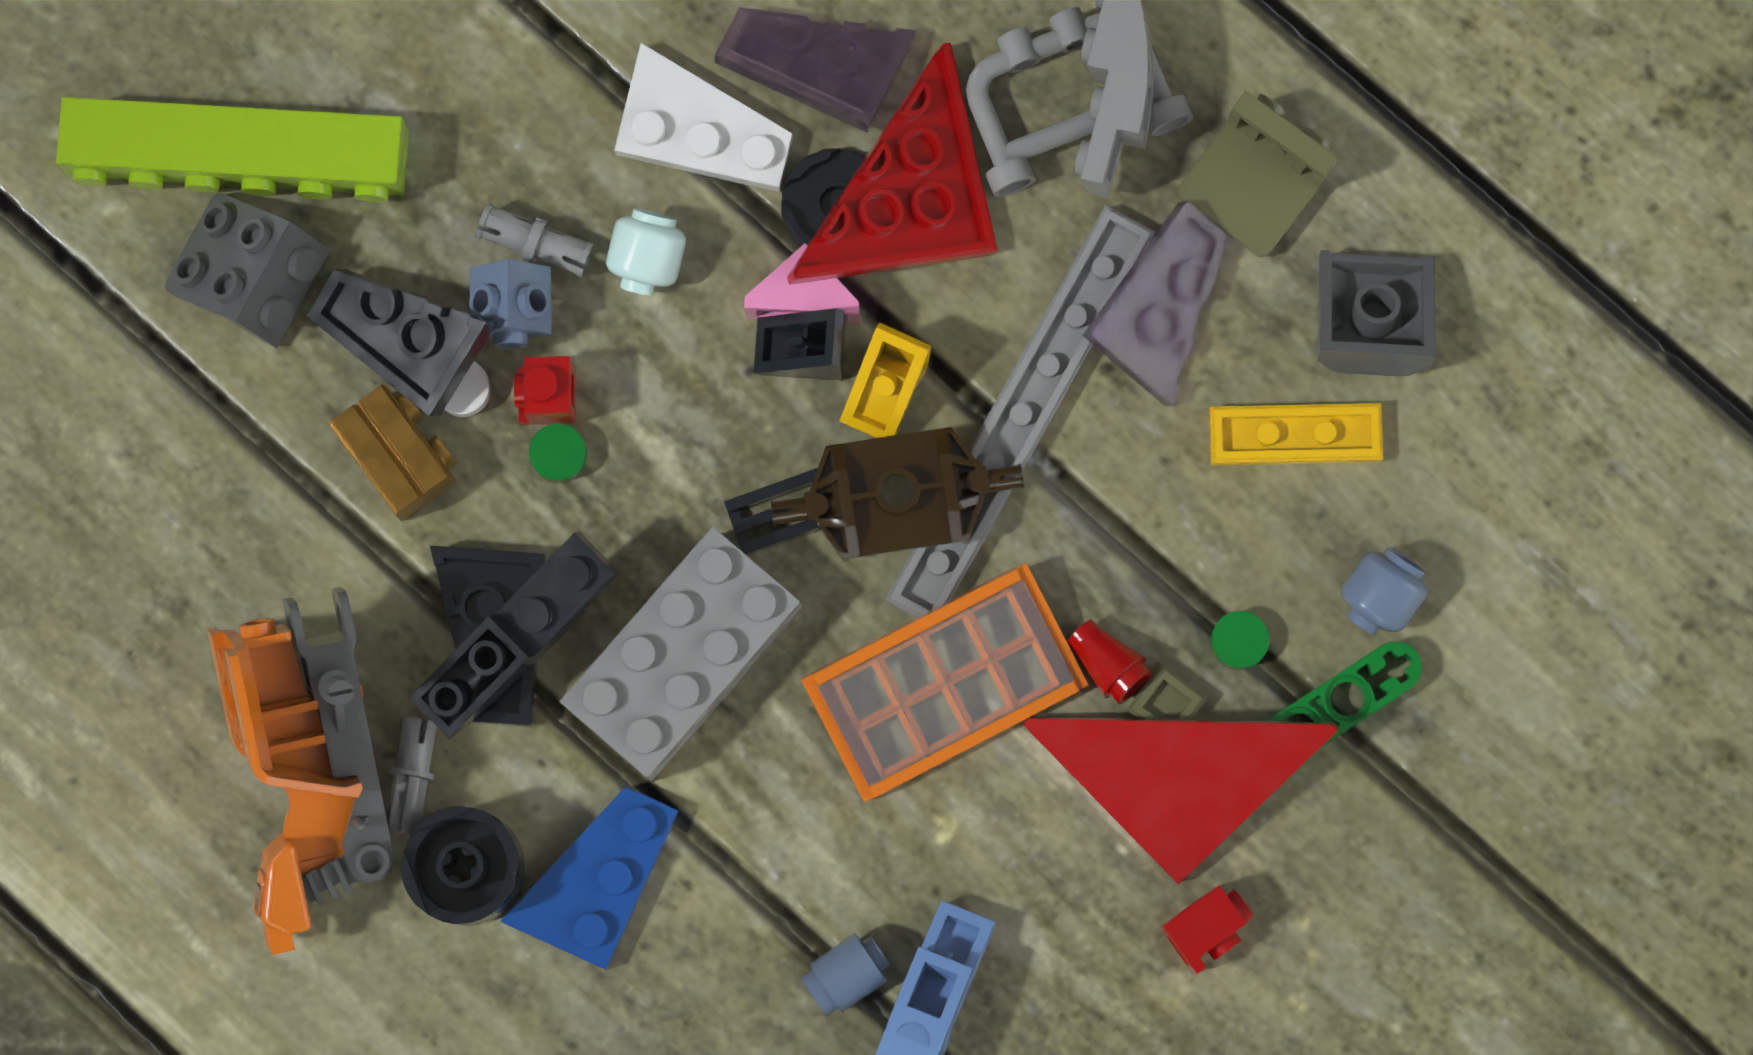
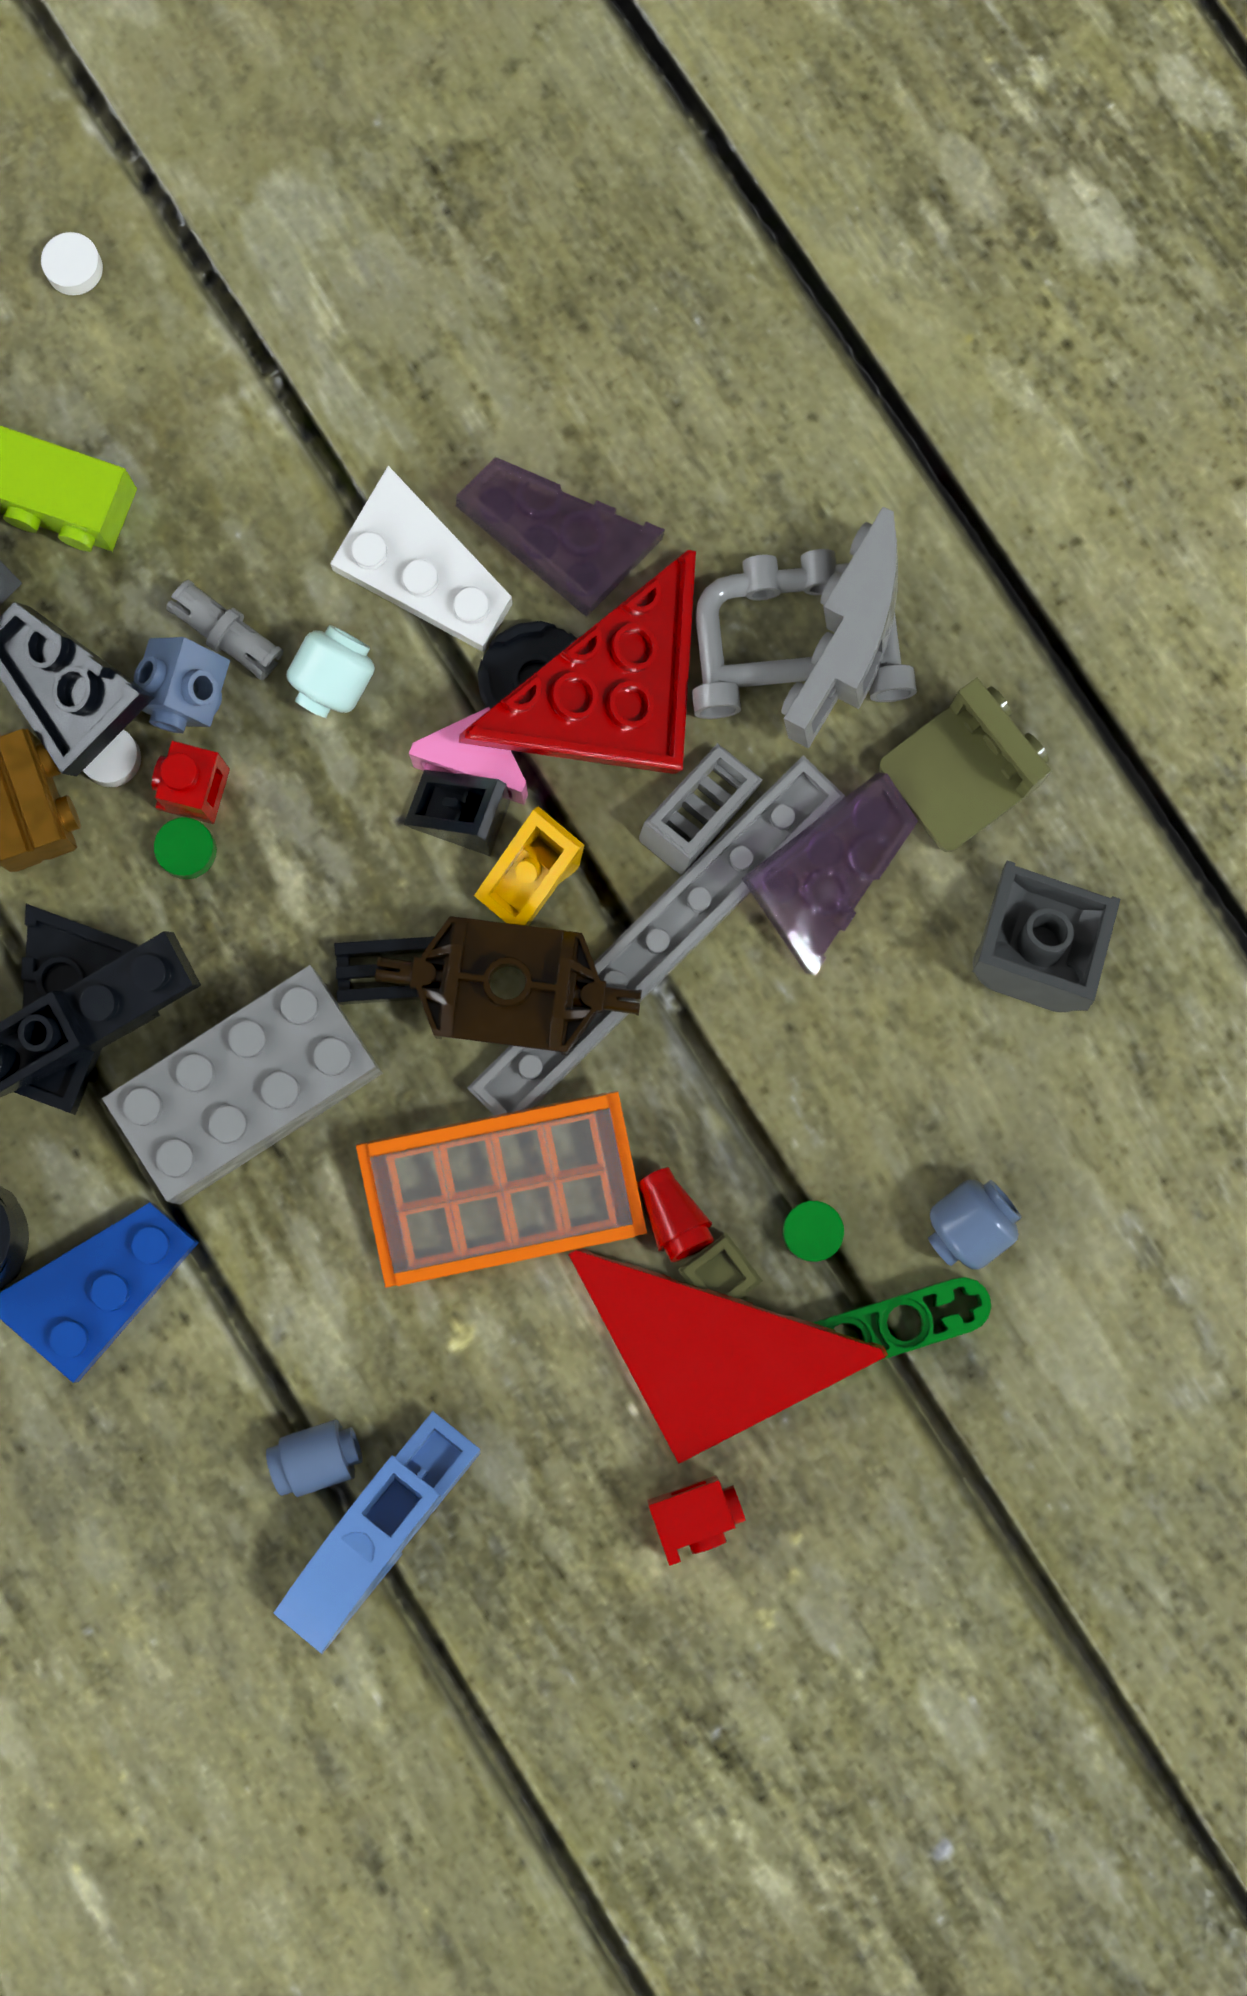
camera: 10 degrees right, 0 degrees up
yellow tile [1209,403,1383,466] -> none
none -> light grey slope [639,743,763,875]

